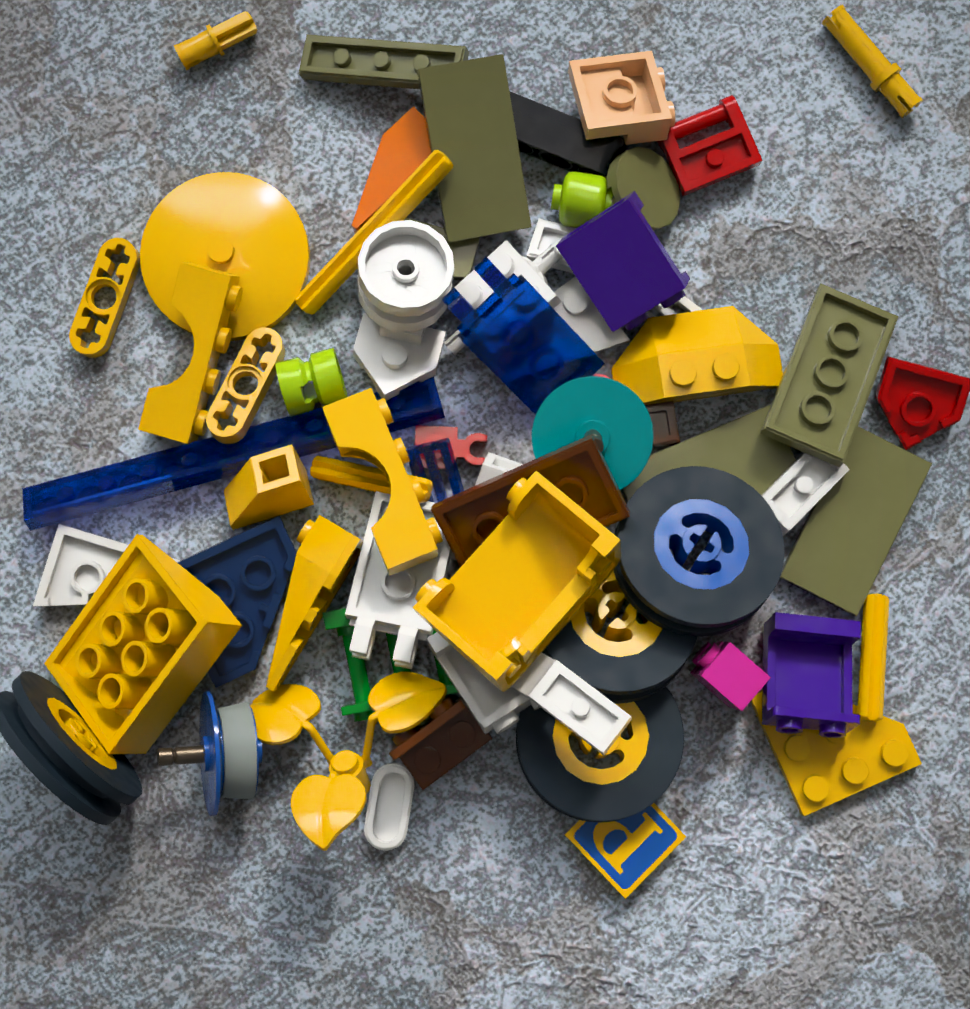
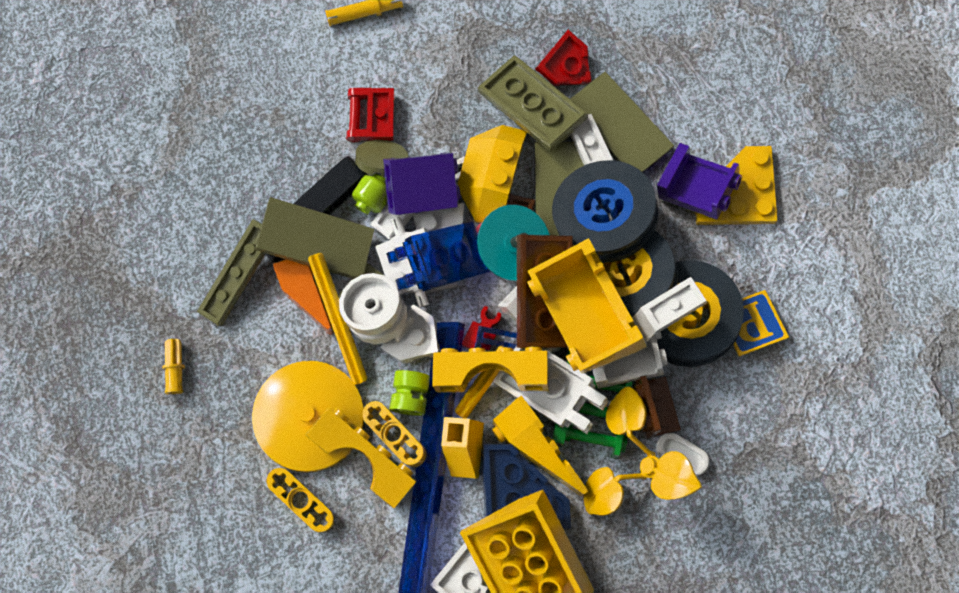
camera: 70 degrees left, 10 degrees down
piece [157,691,262,816] -> none
light nougat plate [568,51,675,145] -> none
dark pink brick [690,641,771,711] -> none
yellow axle [857,594,889,722] -> none

